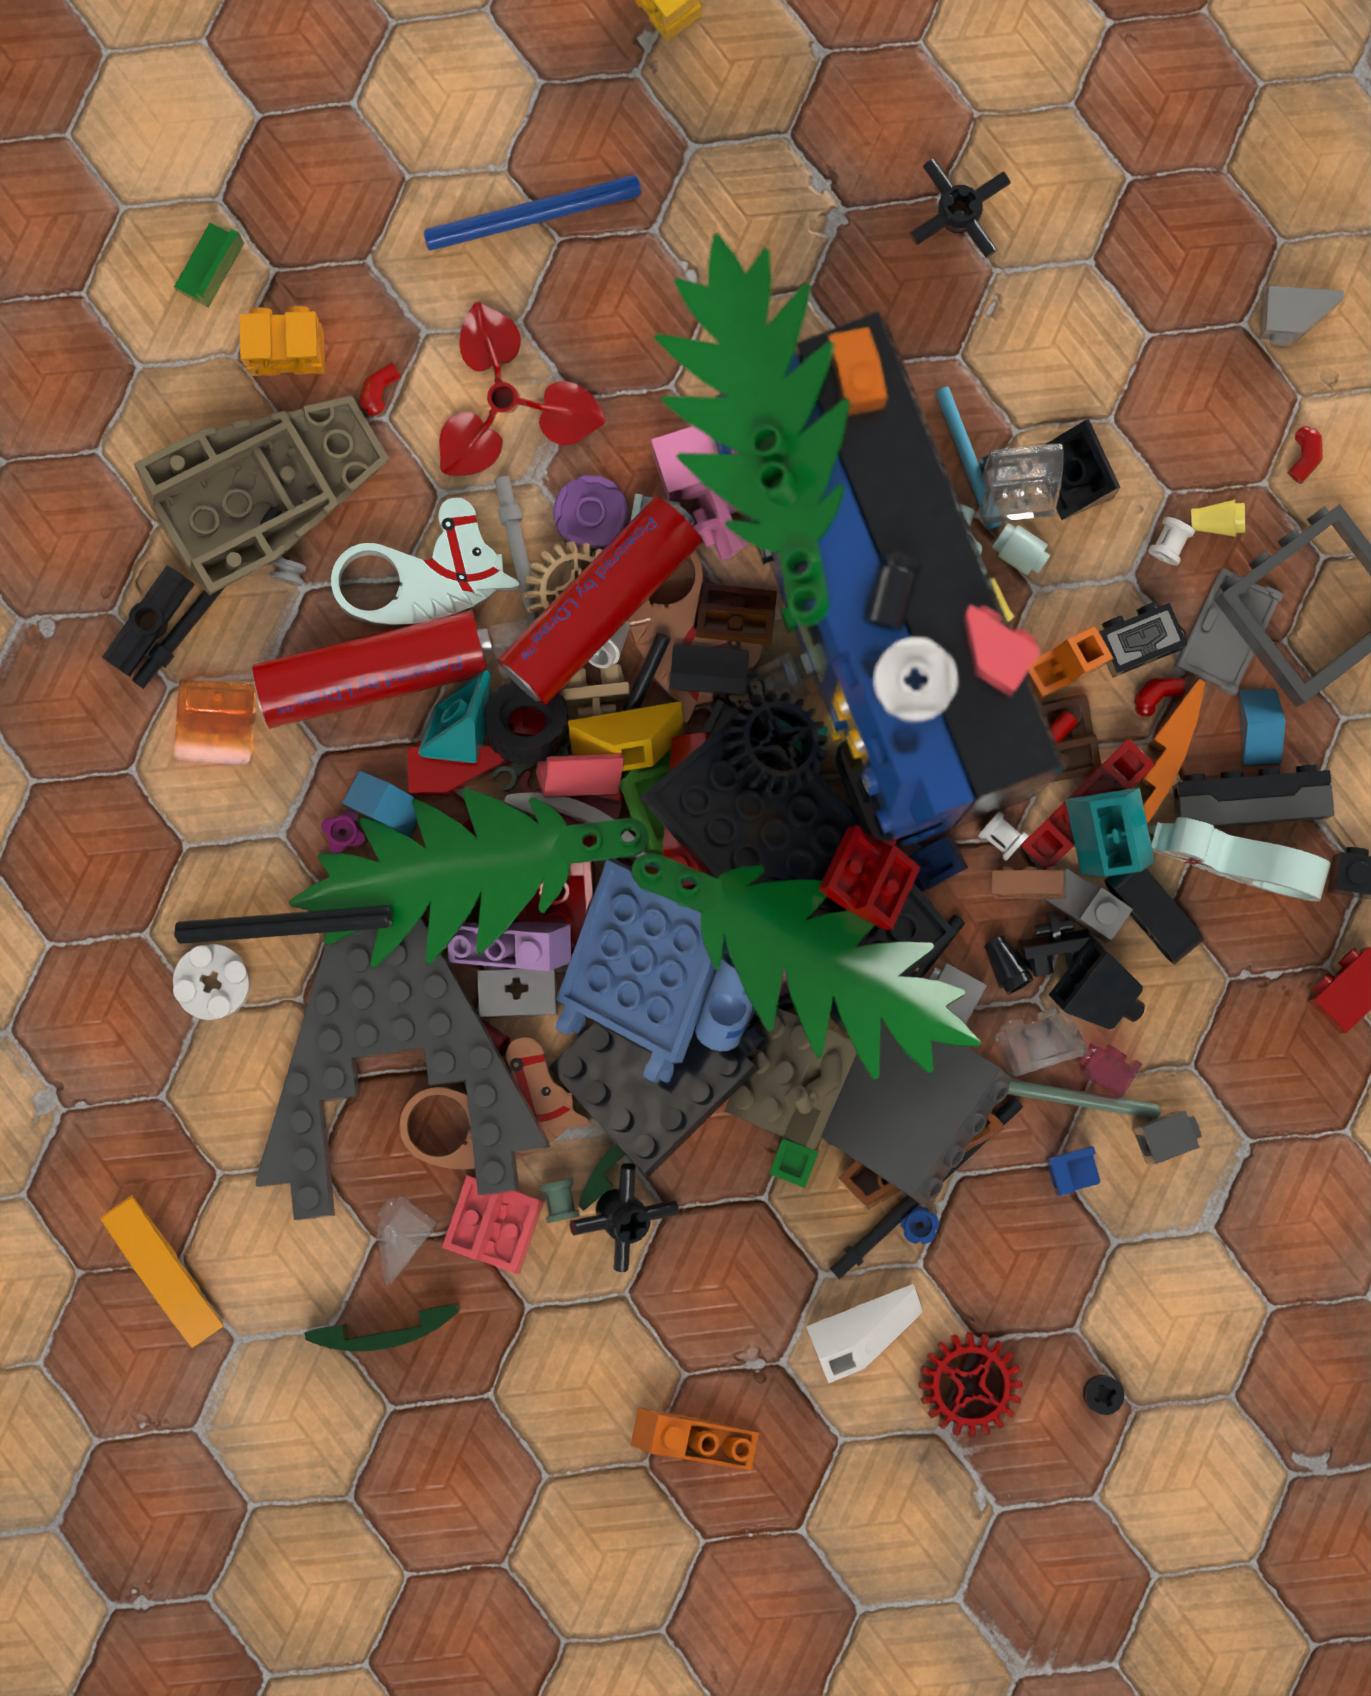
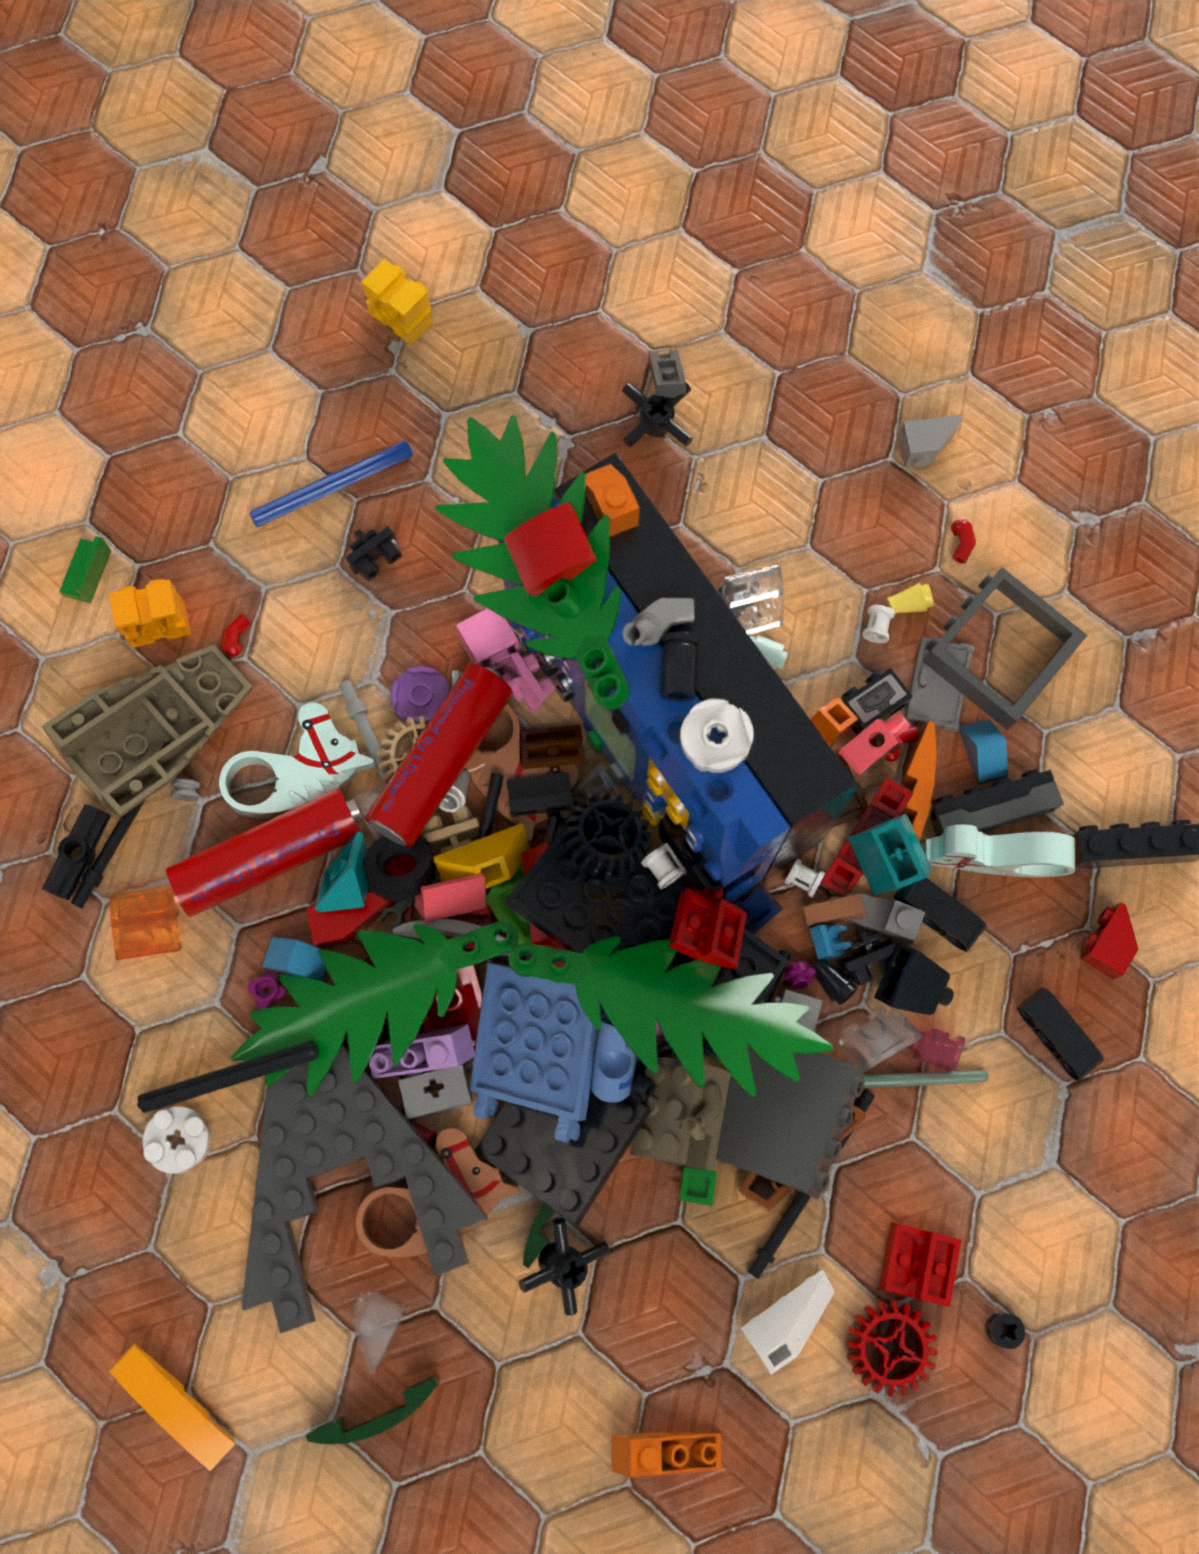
camera: 15 degrees left, 10 degrees down
red plant [439,302,606,476] -> none
coral slope [442,1175,544,1274] -> none
sand green bush [539,1179,580,1223] -> none
blue plate [901,1206,939,1244] -> none
coral slope [963,605,1041,697] -> none
black slope [1031,419,1121,520] -> none
blue panel [1046,1146,1100,1196] -> none
dark grey brick [1132,1111,1202,1164] -> none
none -> black hips [345,526,402,581]
none -> red slope [504,502,597,597]
none -> light grey arm [623,598,694,646]
none -> white bush [641,846,684,889]
none -> dark grey plate [649,350,686,398]
none -> magenta plate [783,962,816,989]
none -> dark azure tile [810,925,852,959]
none -> coral torso [838,712,911,775]
none -> red slope [879,1222,962,1307]
none -> black beam [1017,987,1104,1081]

